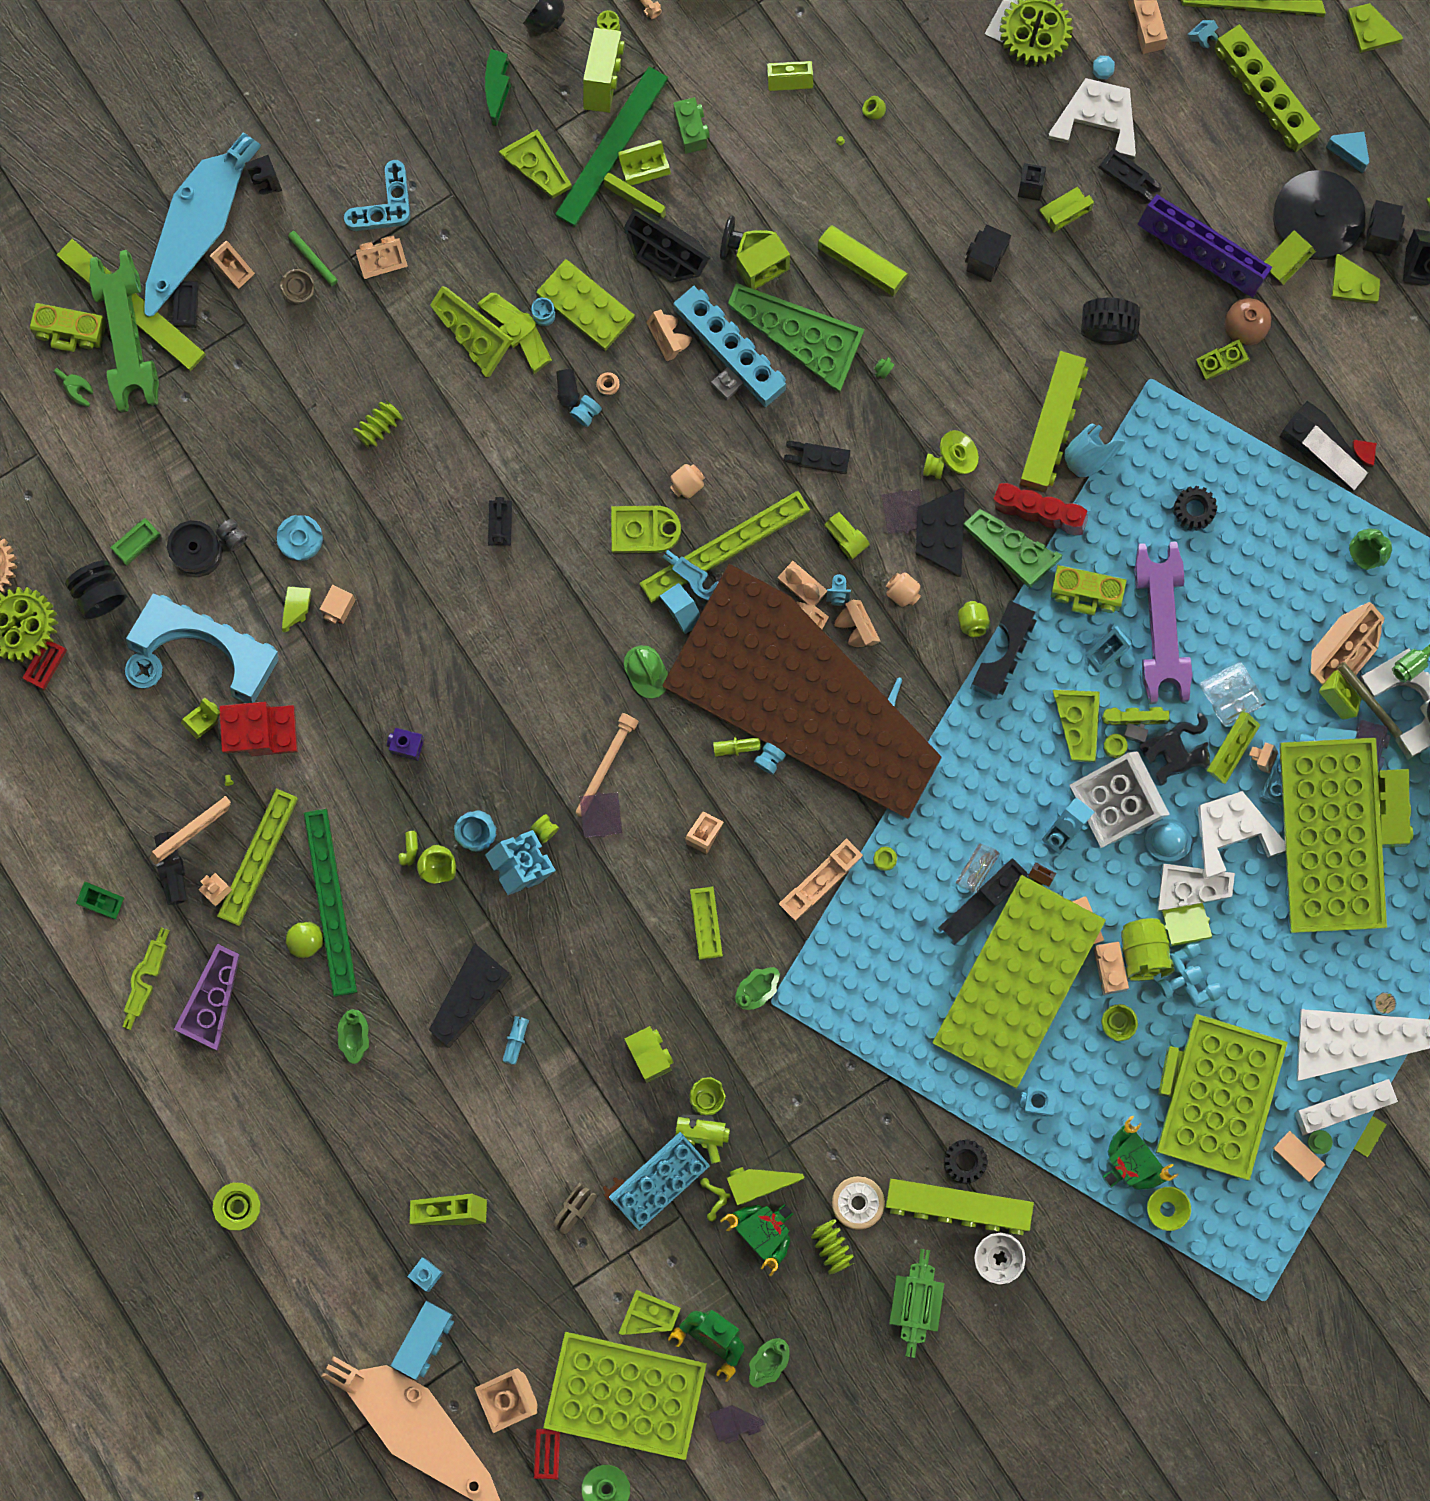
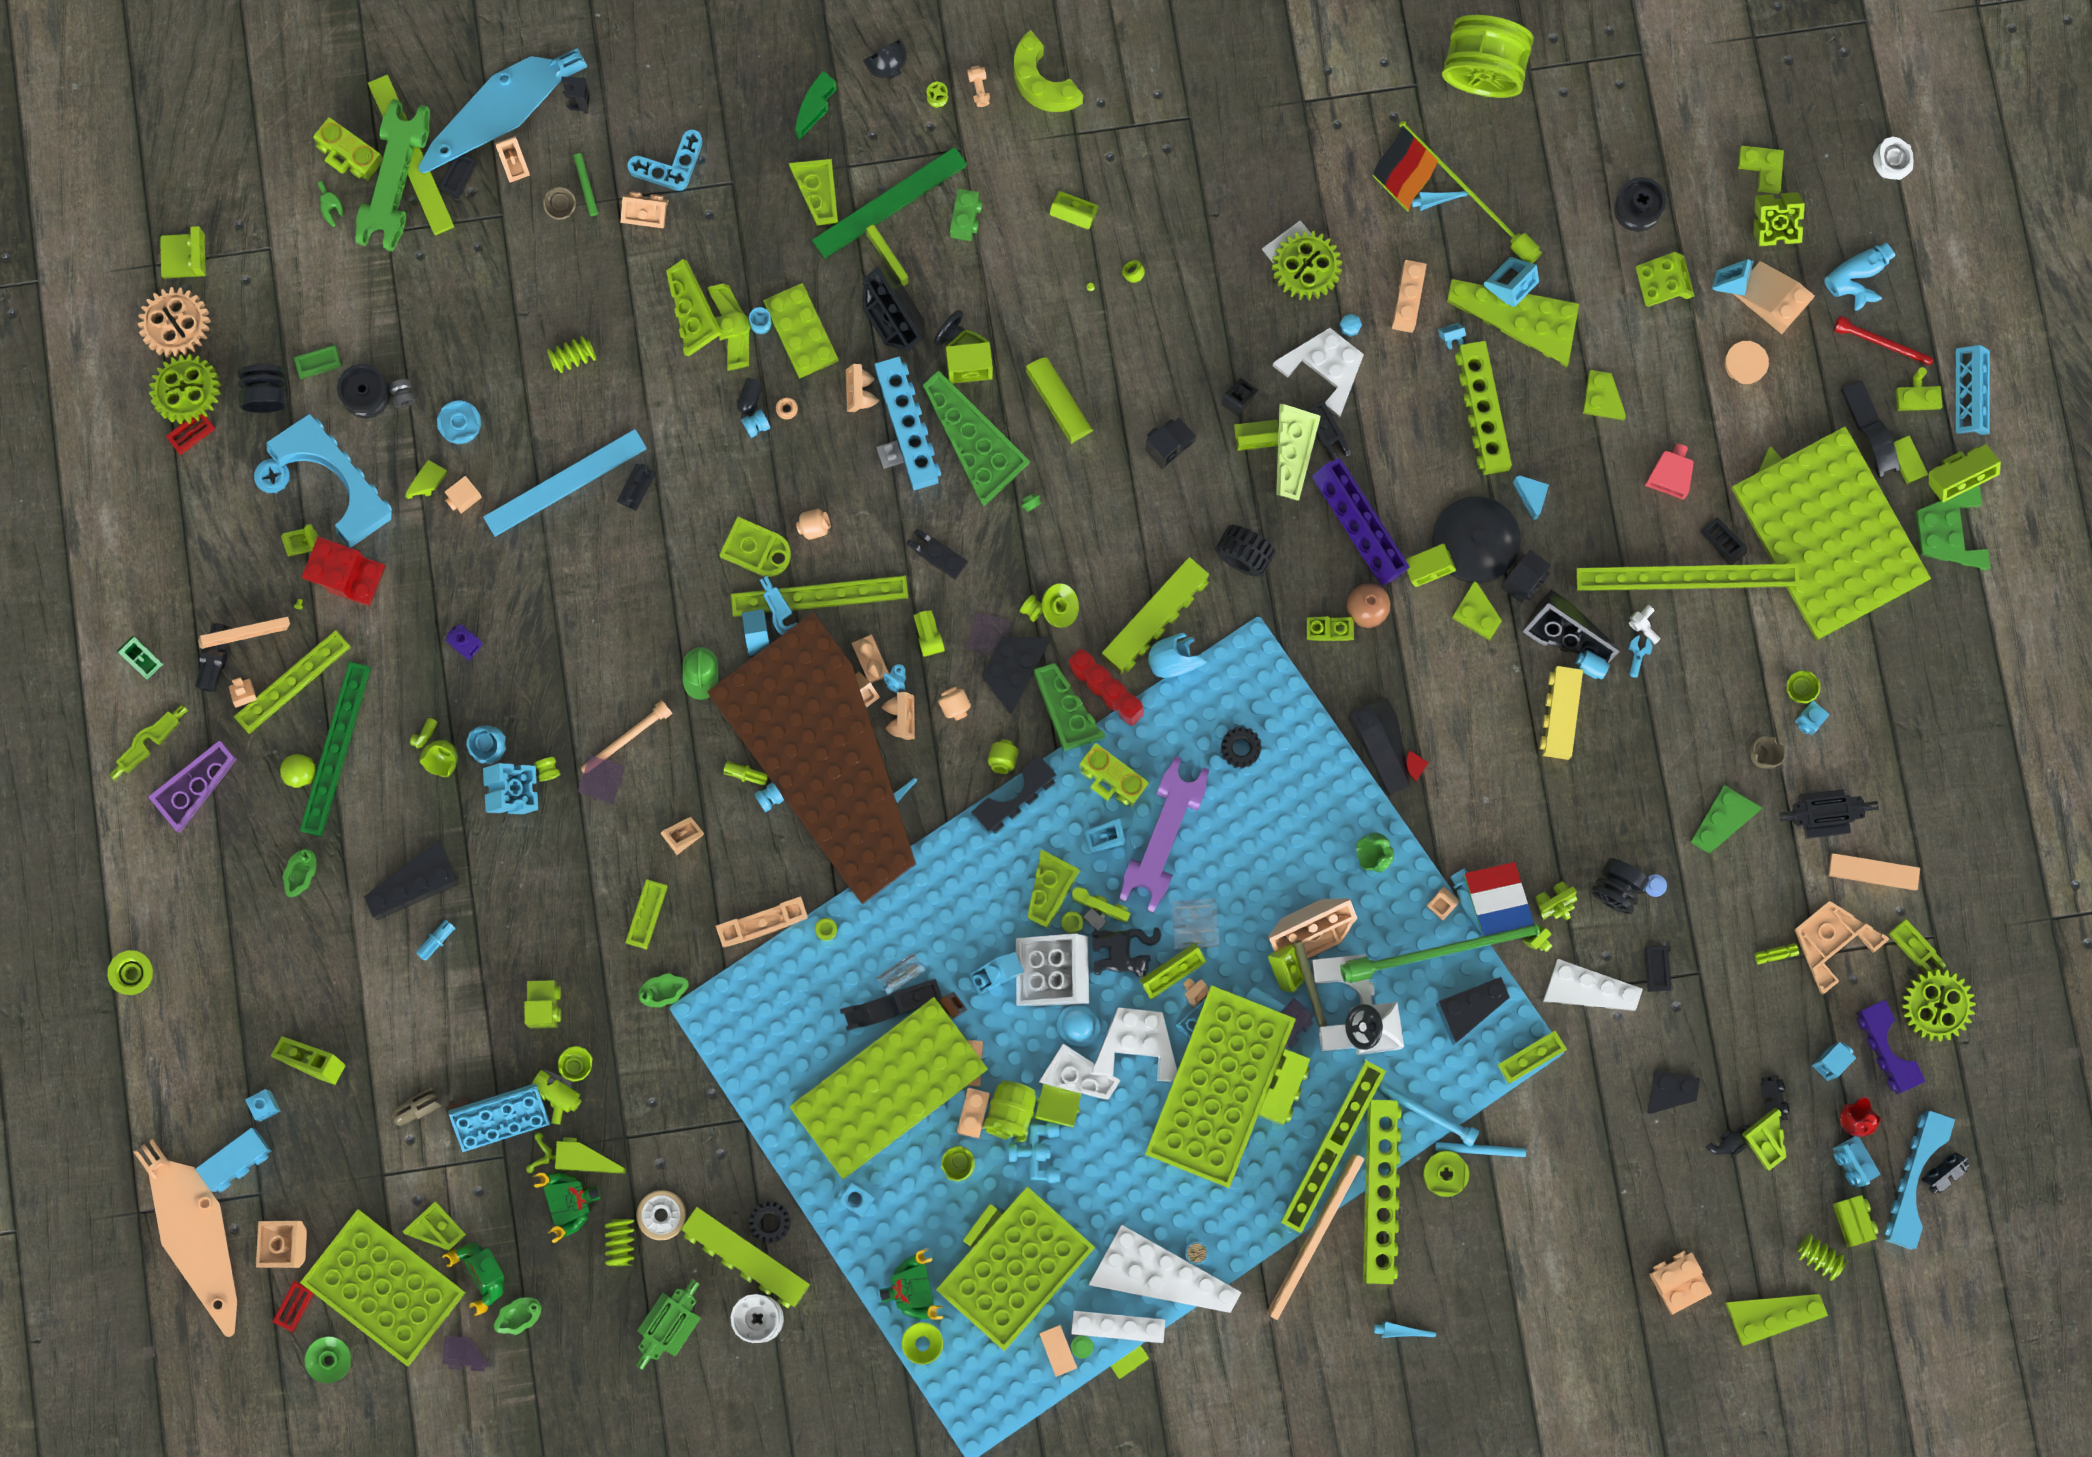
camera: 15 degrees right, 0 degrees up
wedge [583,28,625,113] -> none
lime bracket [618,140,671,185] -> none
none -> medium azure tile [483,429,647,537]
none -> yellowish green wing [1276,404,1321,501]

